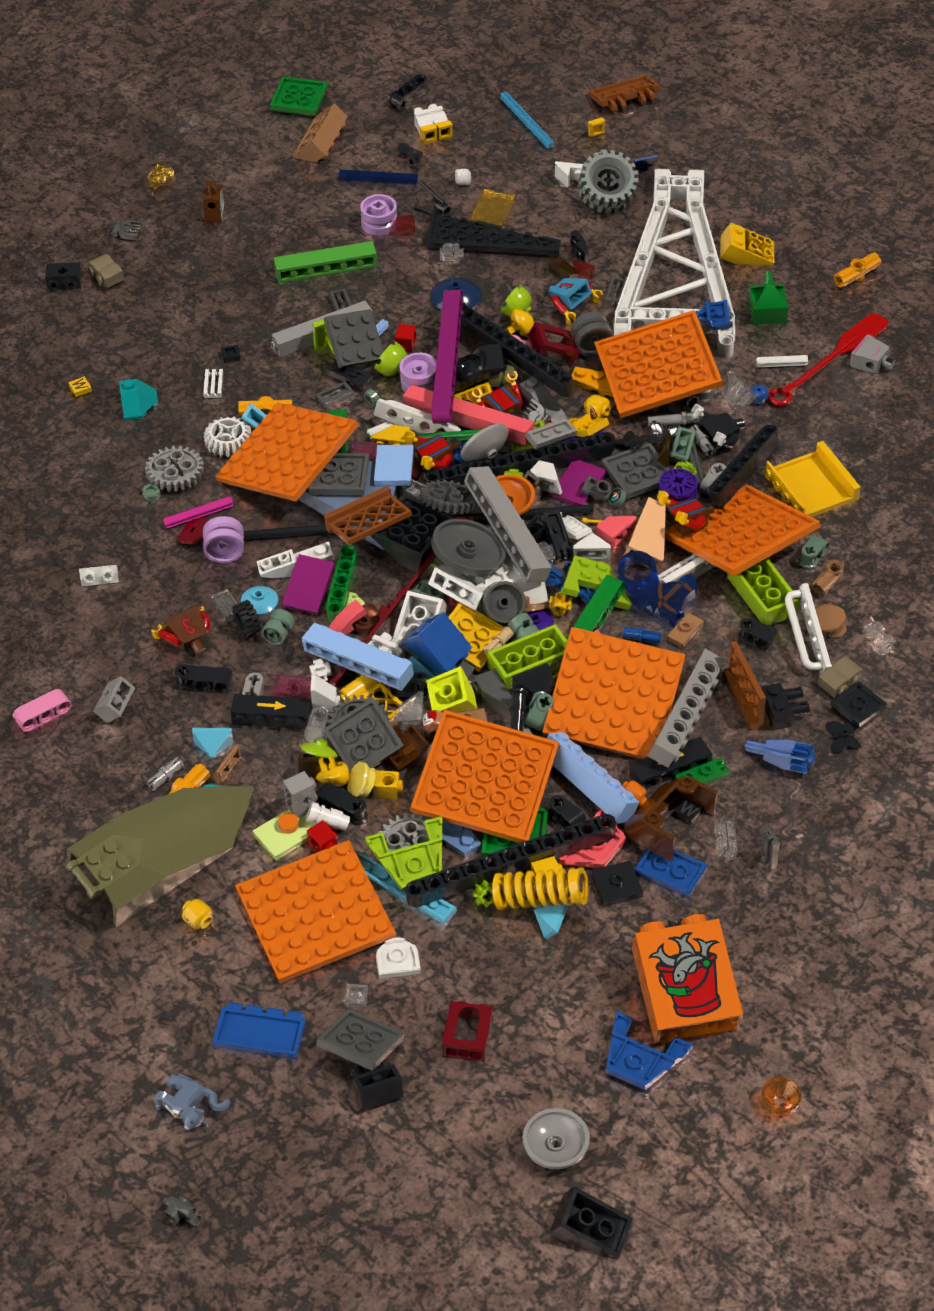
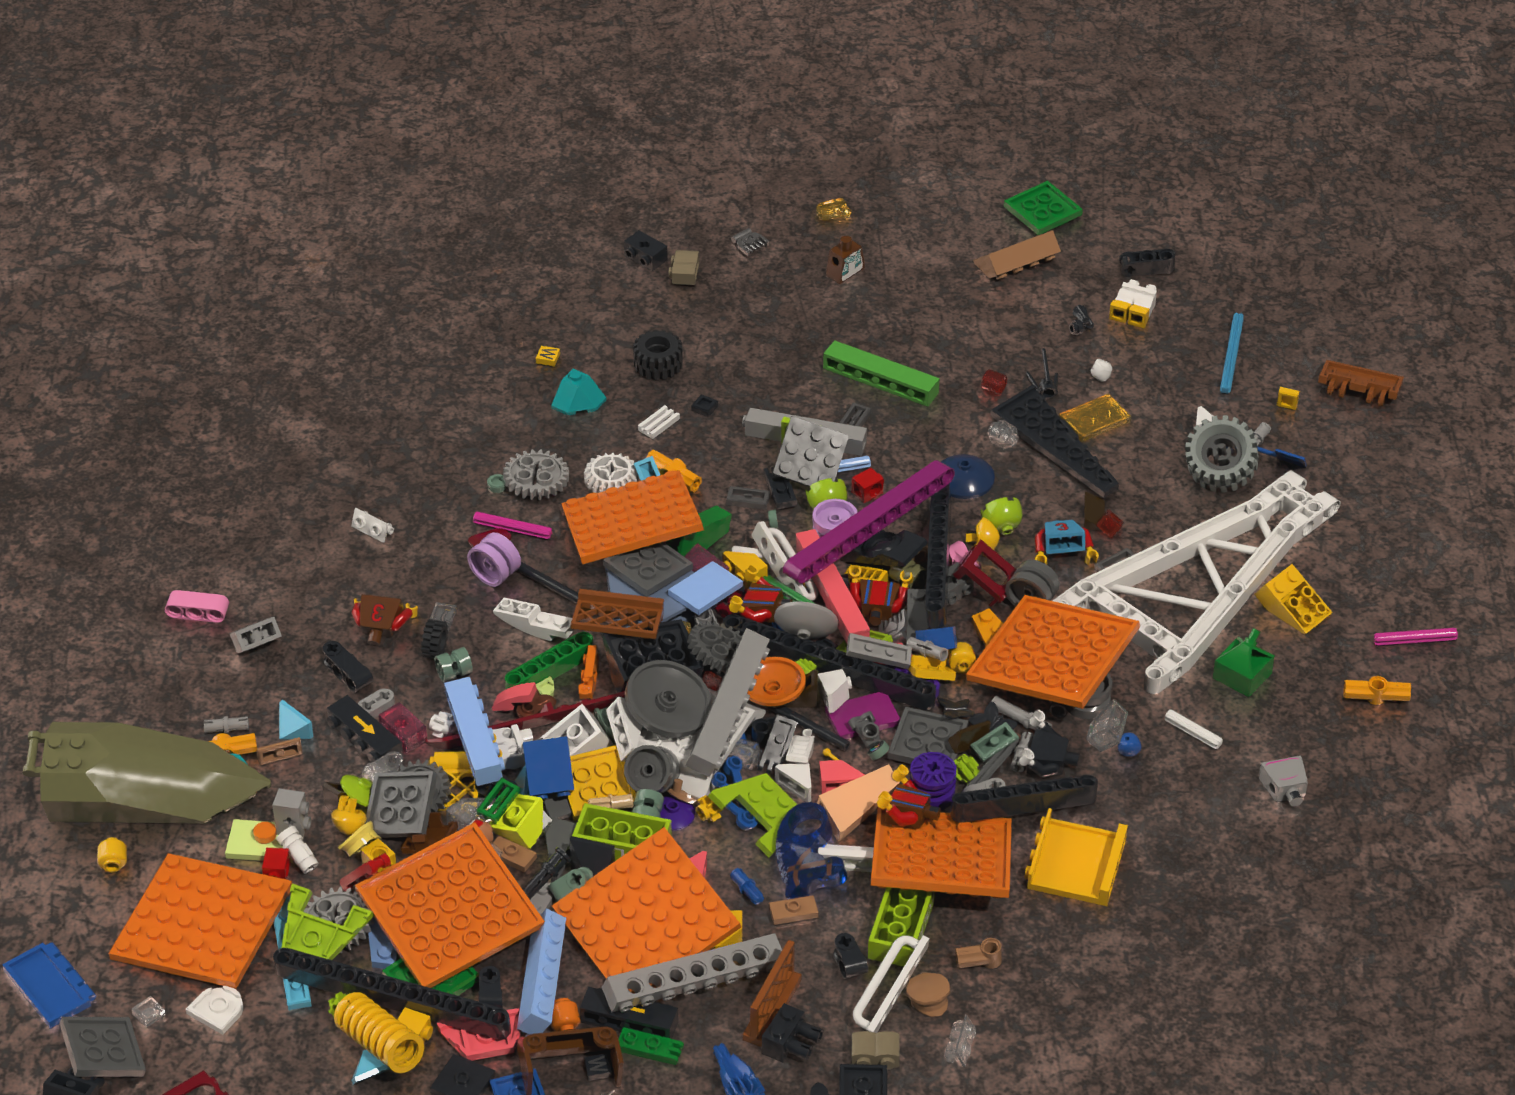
camera: 40 degrees right, 5 degrees down
medium azure dish [241,586,278,616] -> none
magenta tile [281,554,335,615] -> none
white slope [311,675,341,715] -> none
black piece [316,782,368,825] -> none
clear blue axle [338,169,418,184] -> none
lavender wheel [360,194,398,236] -> none
green beam [566,575,625,641] -> none
black slope [570,230,588,265] -> none
blue slope [695,300,731,330] -> none
red piece [768,313,889,406] -> none
sand green piece [800,535,830,569] -> none
none -> red plate [339,853,391,892]
none -> green tile [477,777,520,824]
none -> orange hinge [578,645,600,699]
none -> black tyre [633,330,683,380]
none -> light grey pin [906,637,948,661]
none -> blue slope [915,626,957,650]
none -> dark pink axle [1374,628,1458,646]

